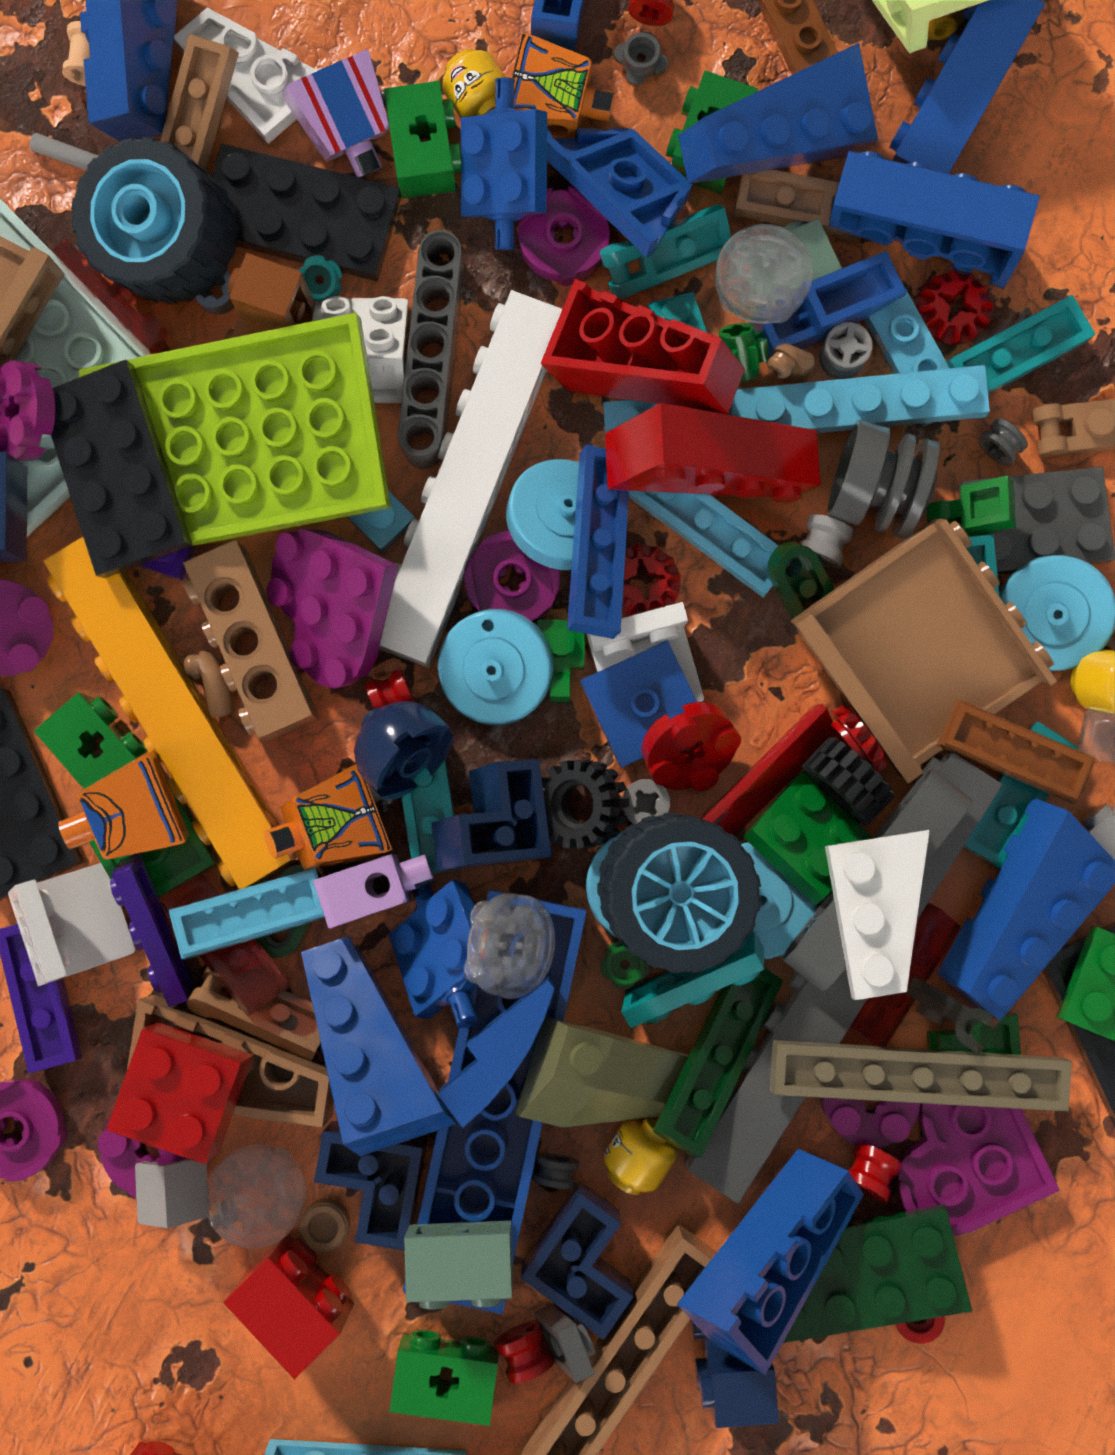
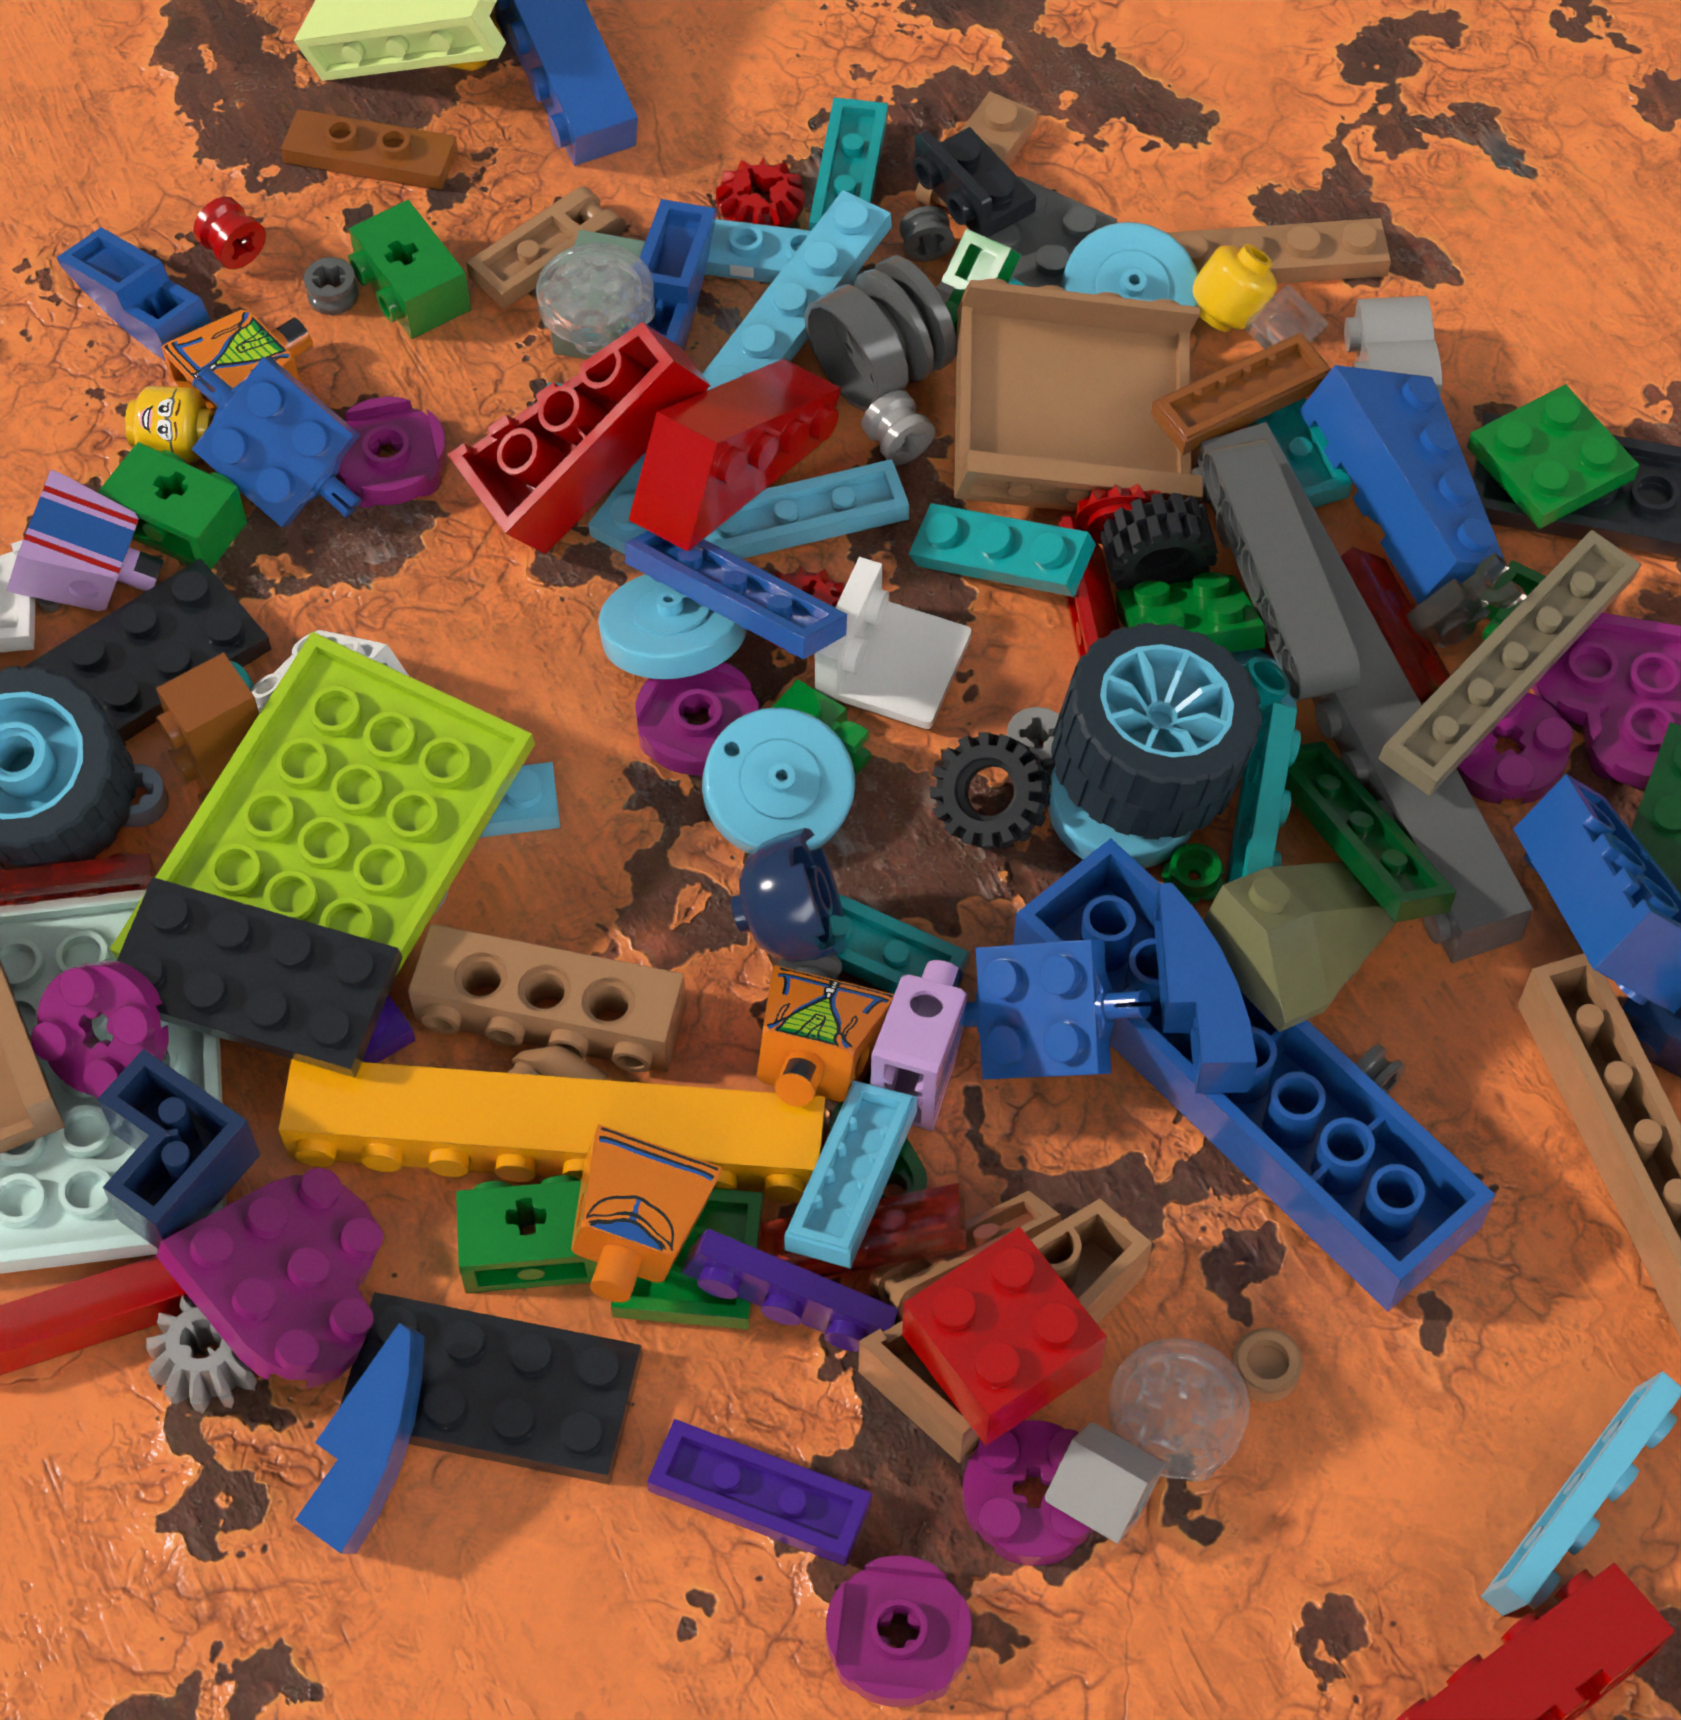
camera: 55 degrees left, 25 degrees down
white bracket [8,863,135,987] -> none
red brick [223,1232,354,1380] -> none
magenta plate [267,529,398,688] -> none
blue wedge [301,936,457,1156] -> none
dark blue brick [314,1121,428,1251] -> none
red wheel [365,668,415,708] -> none
white brick [379,290,562,669] -> none
green brick [389,1330,499,1426] -> none
dark grey beam [398,230,464,469] -> none
sand green brick [404,1221,514,1309] -> none
dark blue brick [432,759,552,871] -> none
clear tile [464,893,555,999] -> none
red wheel [494,1321,555,1384] -> none
dark blue brick [521,1181,633,1340] -> none
dark grey plate [534,1304,595,1383] -> none
blue wing [547,128,693,258] -> none
blue plate [580,640,697,769] -> none
teal plate [599,204,735,299] -> none
yellow head [604,1118,677,1195] -> none
dark grey plate [614,32,668,86] -> none
red plate [641,702,741,791] -> none
blue wedge [678,43,878,184] -> none
medium nougat arm [767,343,815,384] -> none
dark green plate [767,542,835,619] -> none
light grey wheel [819,322,872,379] -> none
white wing [825,830,930,1000] -> none
blue wedge [829,151,1040,289] -> none
red wheel [847,1142,903,1203] -> none
none -> dark grey bush [303,257,359,315]
none -> teal plate [908,503,1096,597]
none -> black bracket [913,127,1037,238]
none -> teal plate [1243,657,1290,711]

